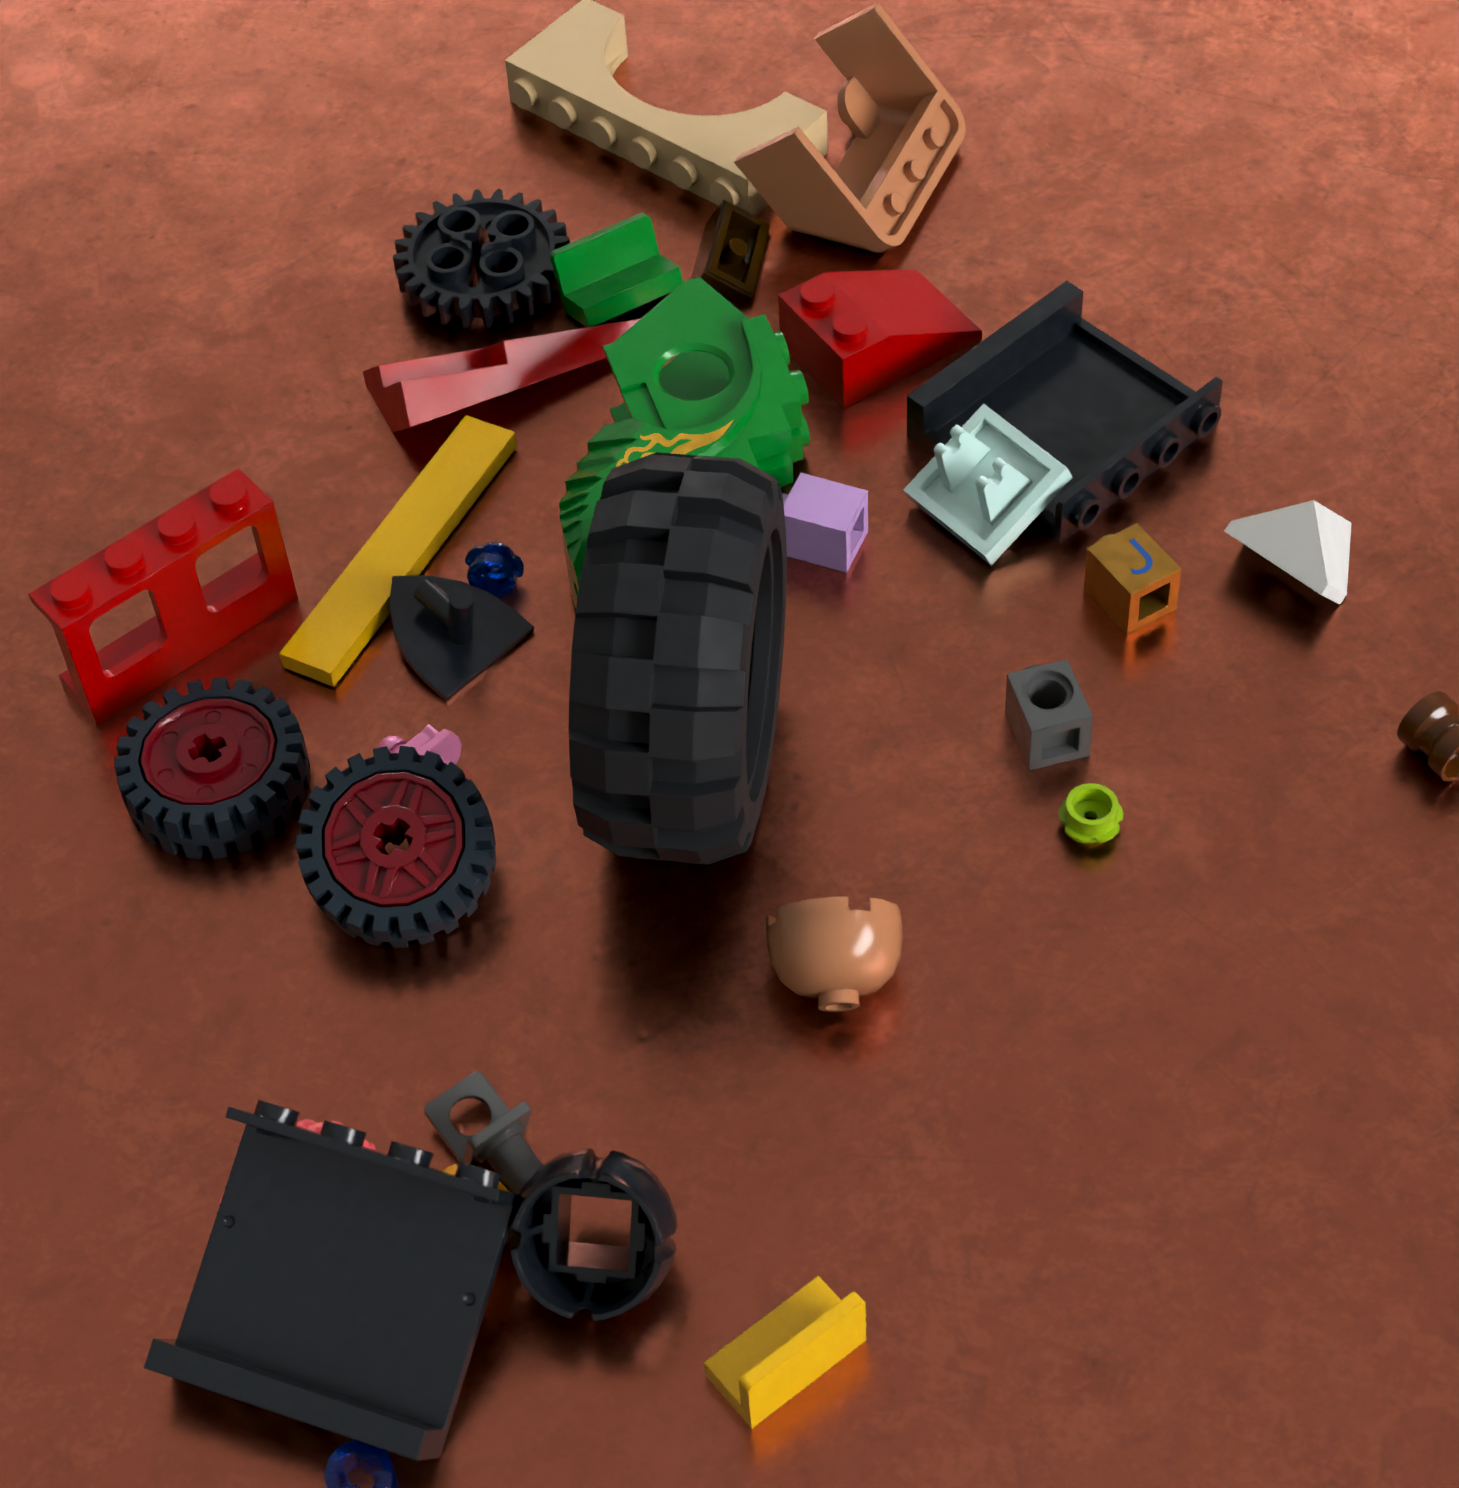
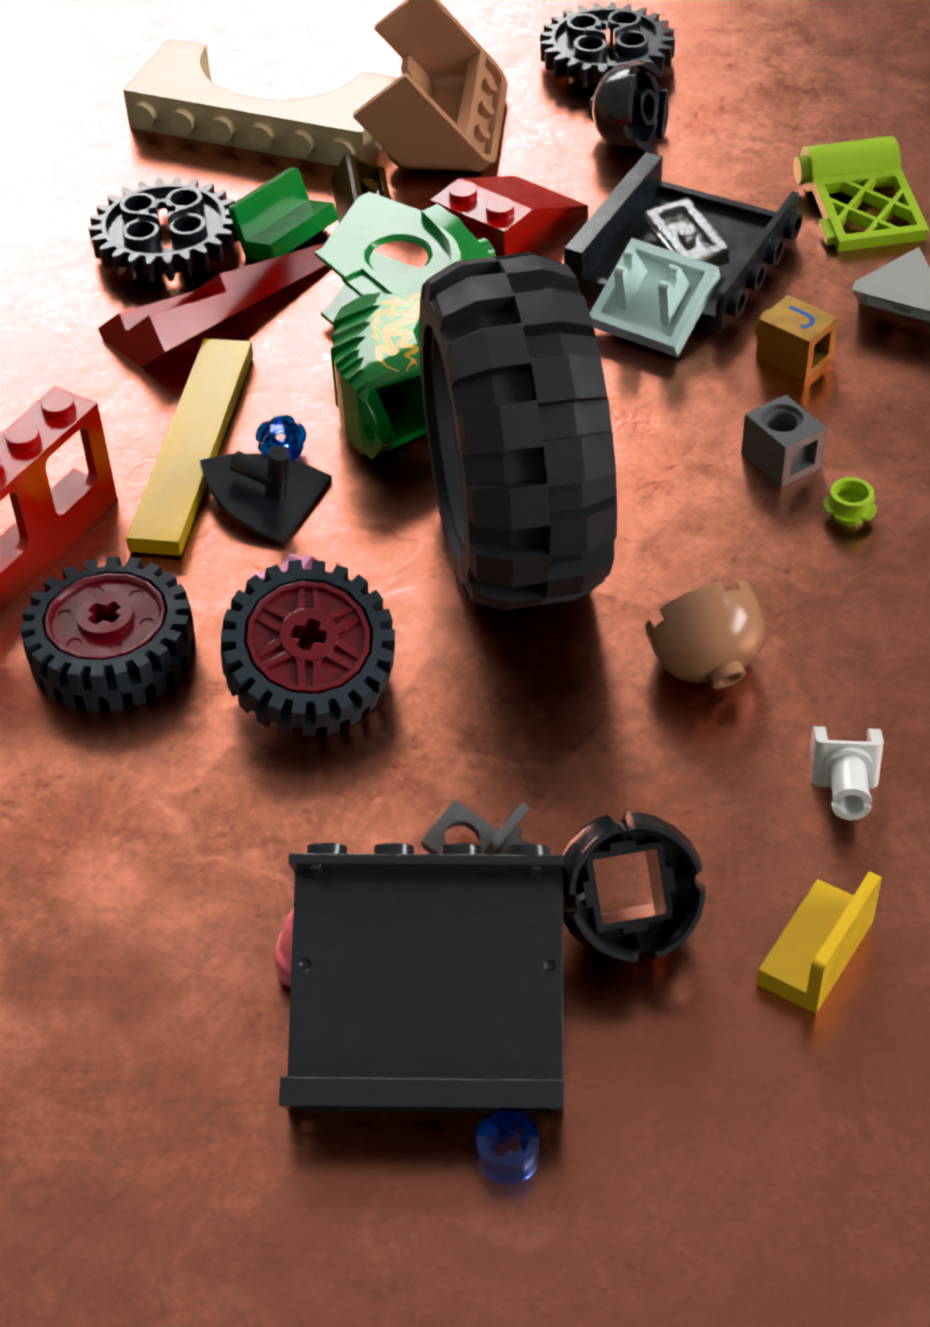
camera: 20 degrees left, 5 degrees down
none -> black gear [540,2,675,88]
none -> black cylinder [589,62,669,152]
none -> clear smoke plate [645,197,729,267]
none -> lime piece [793,135,929,252]
none -> white piece [810,726,884,821]

